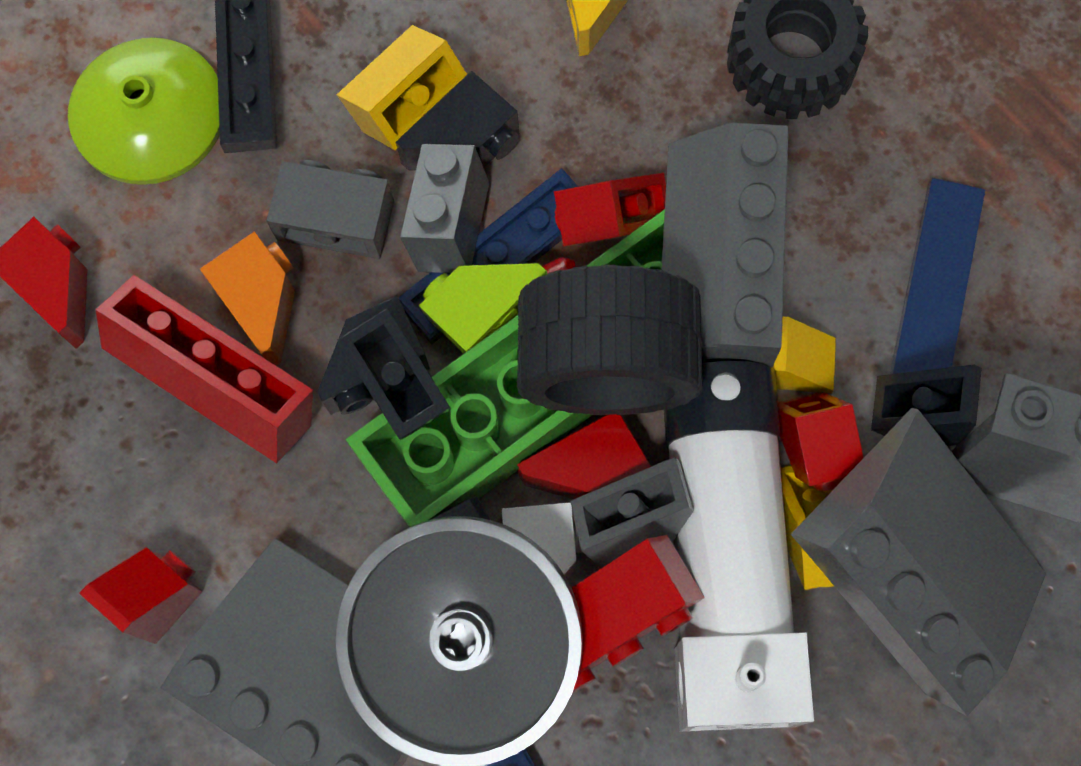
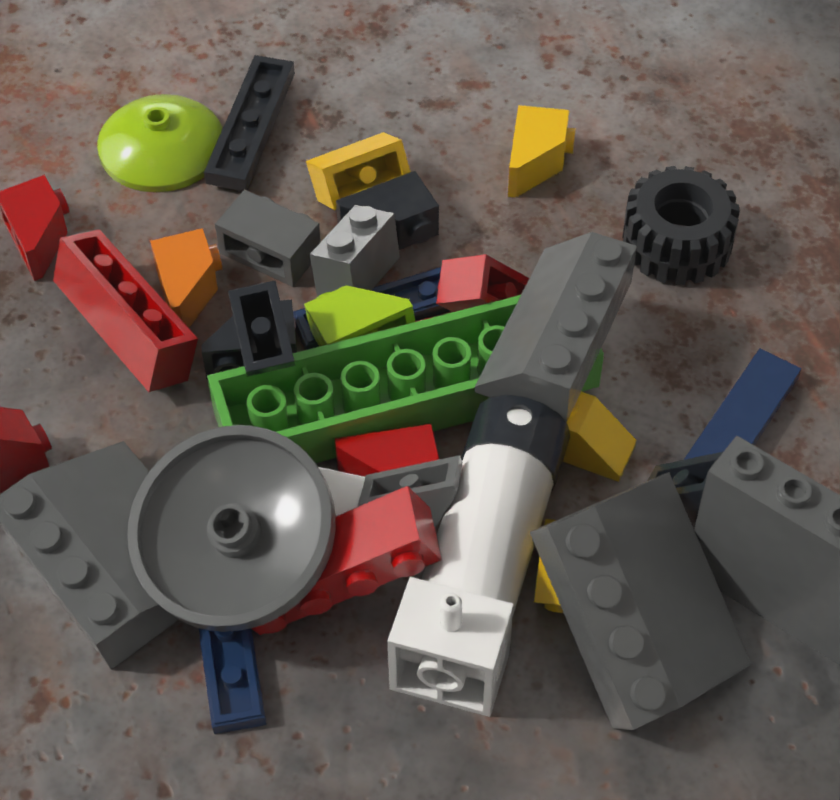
camera: 15 degrees right, 20 degrees down
black tyre [517,265,702,415] -> none
red slope [778,392,863,491] -> none

